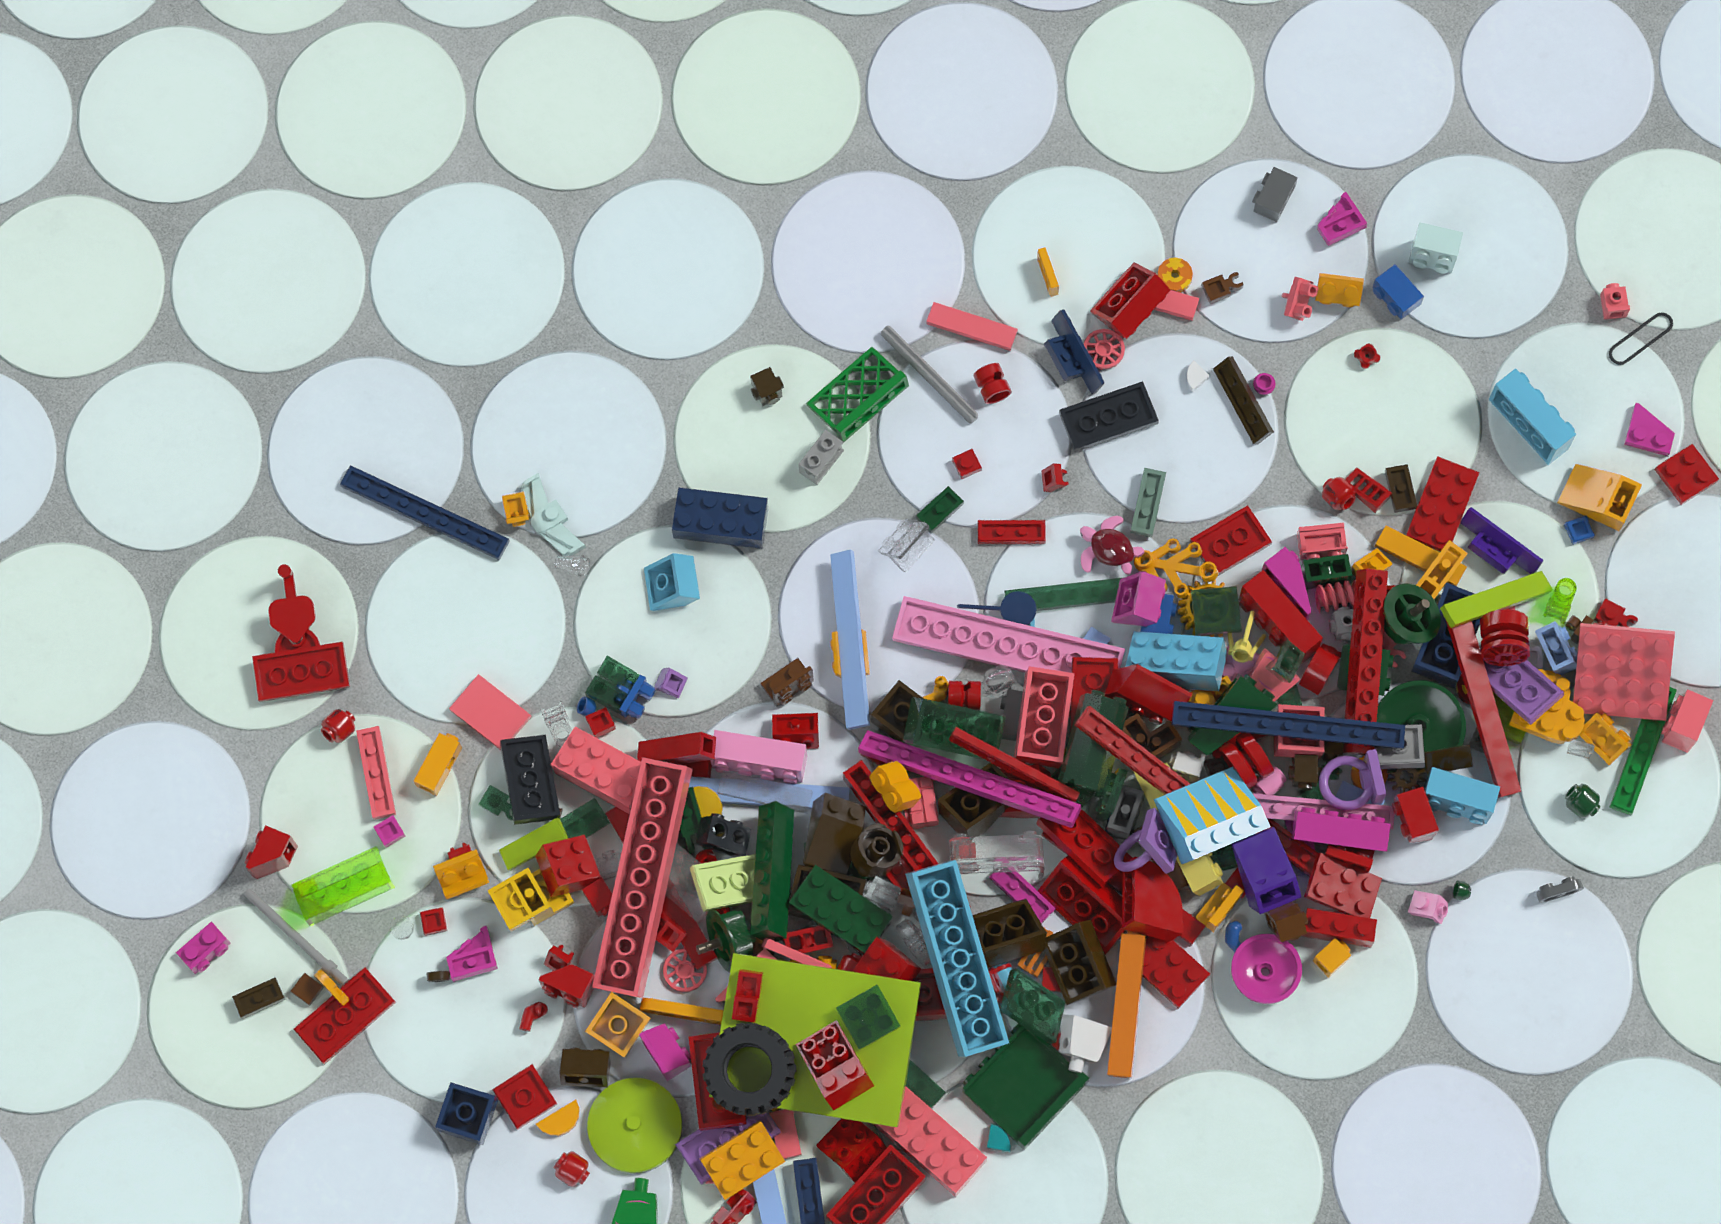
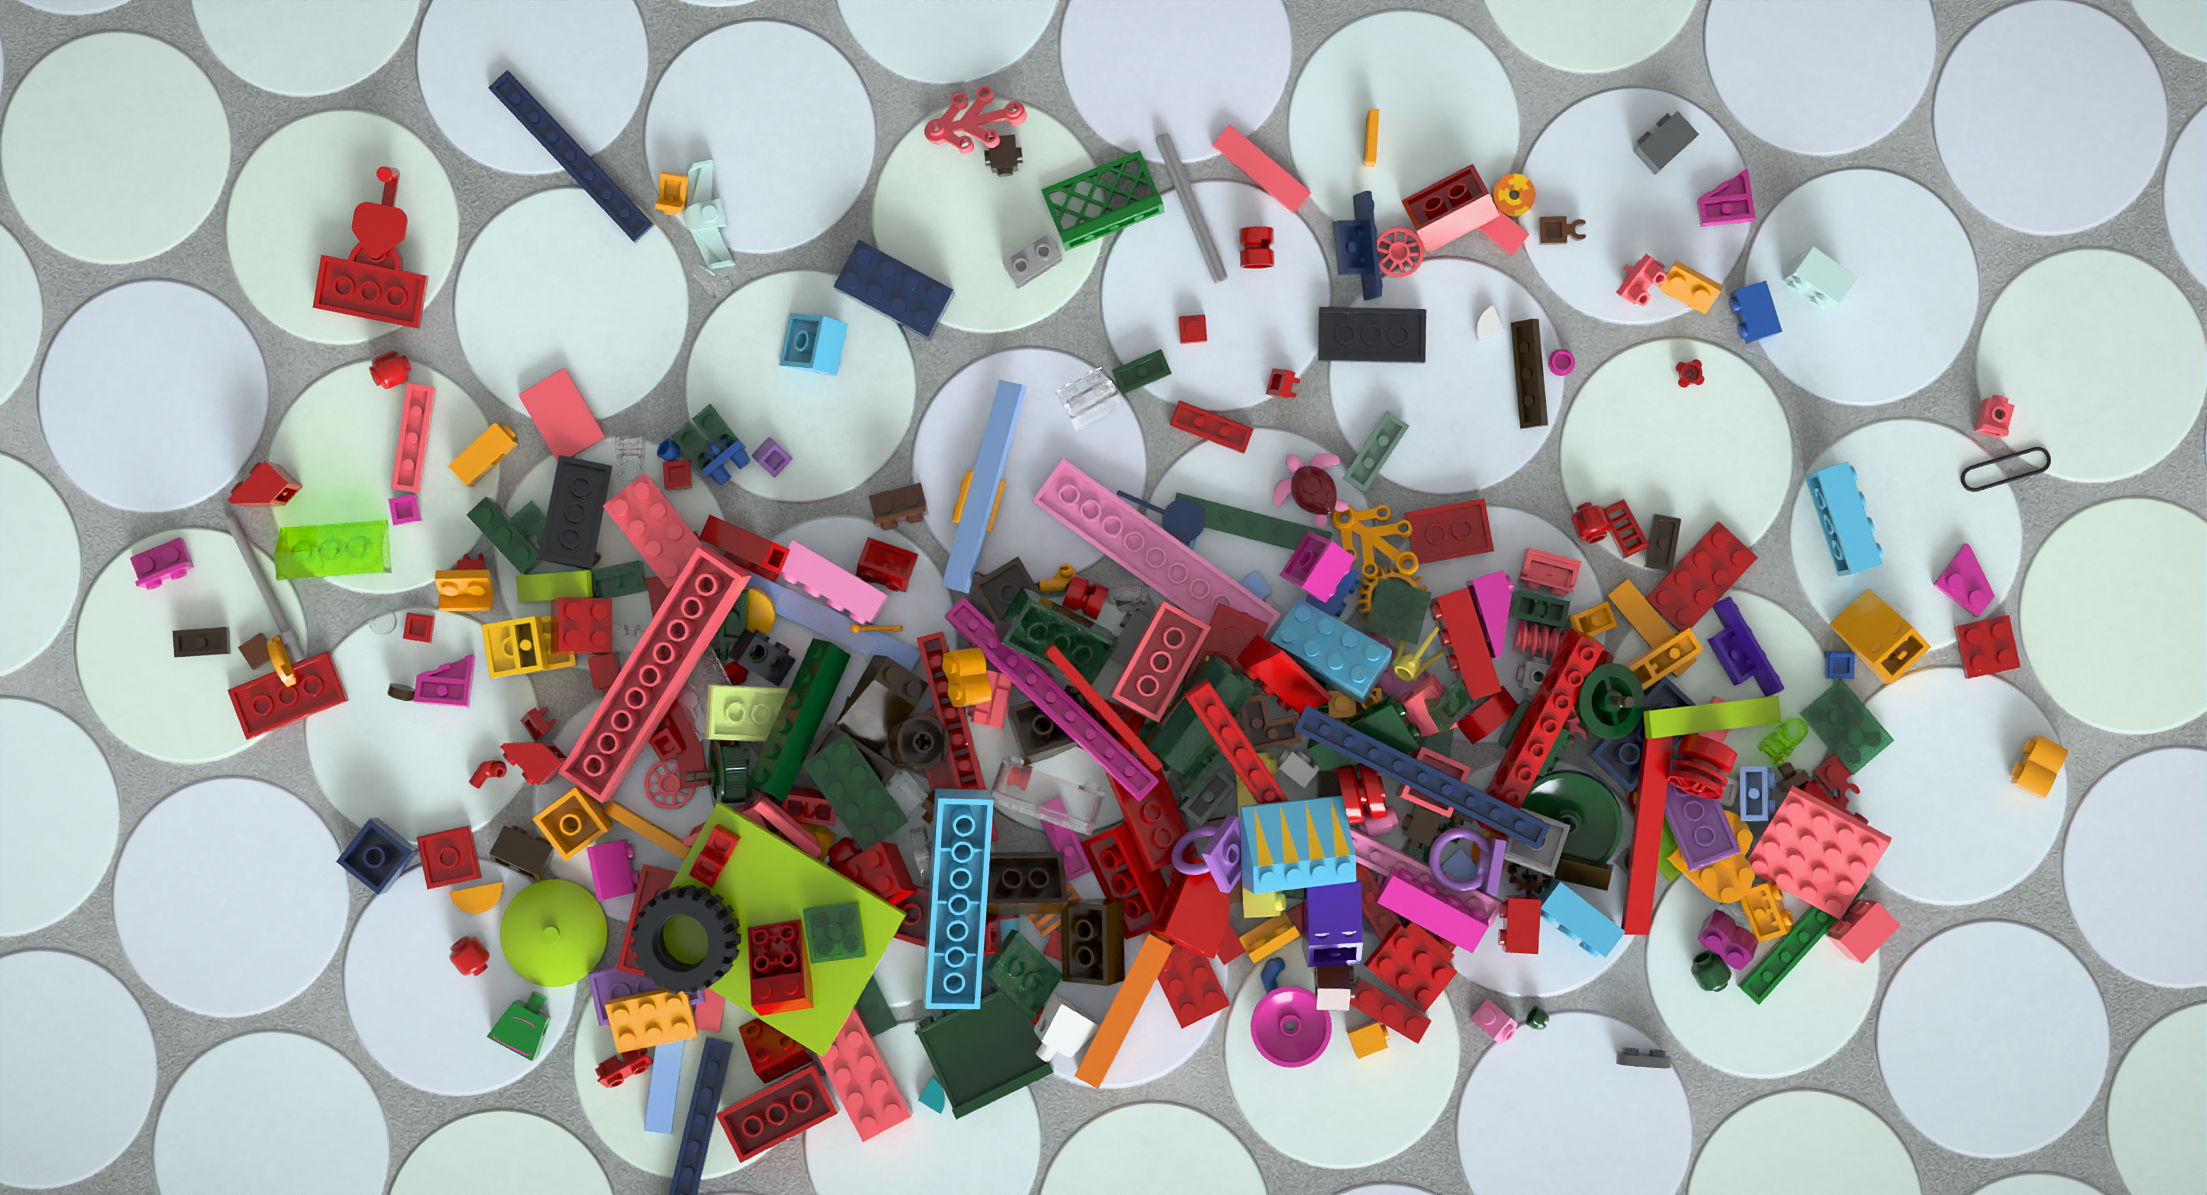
camera: 20 degrees right, 15 degrees up
none -> dark green brick [467,497,542,575]
none -> light orange hinge [850,623,903,633]
none -> coral plant [924,86,1027,154]
none -> magenta brick [1698,909,1758,970]
none -> clear green plate [1799,679,1894,775]

